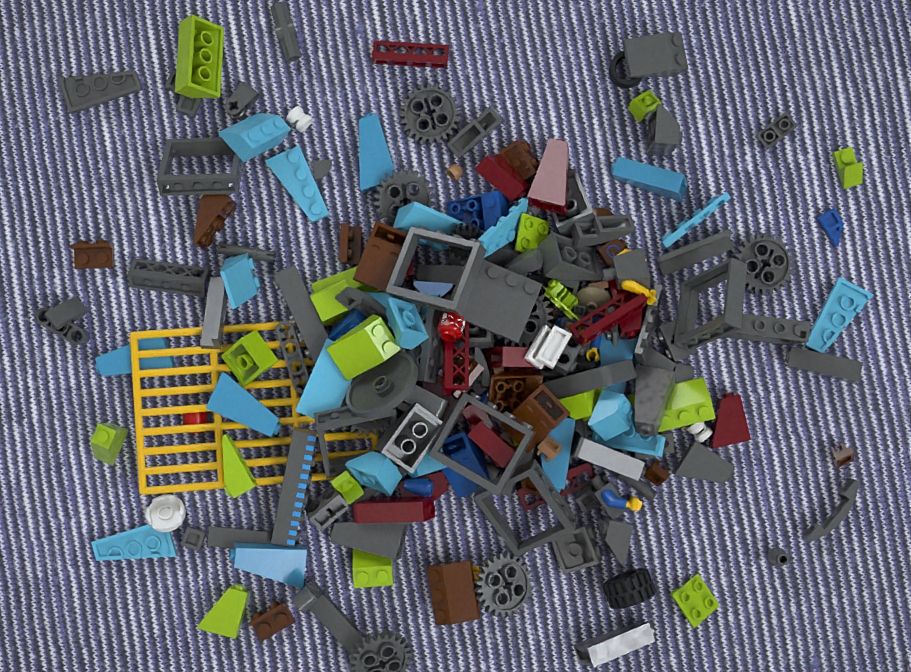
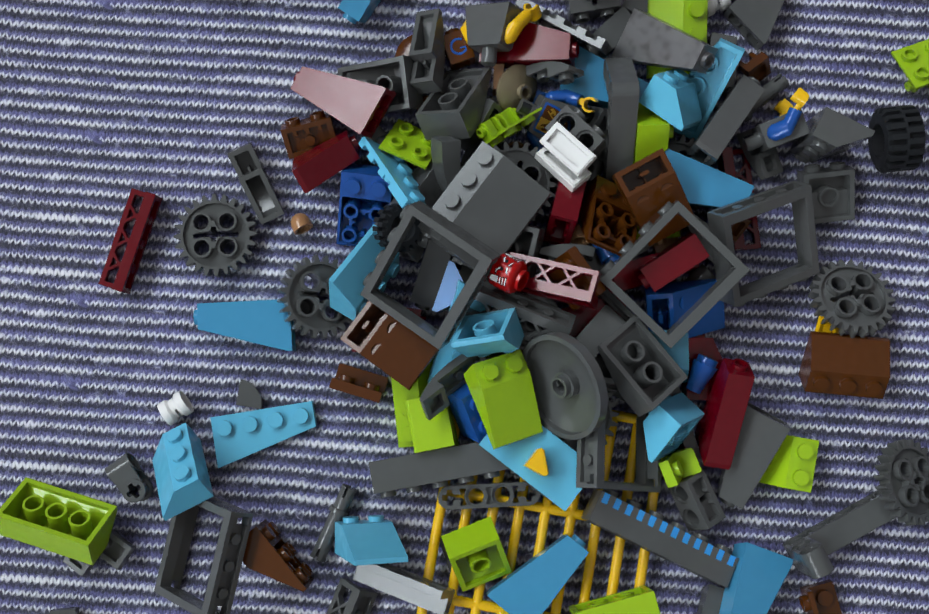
camera: 75 degrees left, 0 degrees up
dark grey piece [270,2,302,62] -> none
medium nougat tile [537,435,564,462] -> none
dark red fence [568,291,648,347] -> none
none -> yellow slope [523,448,549,476]

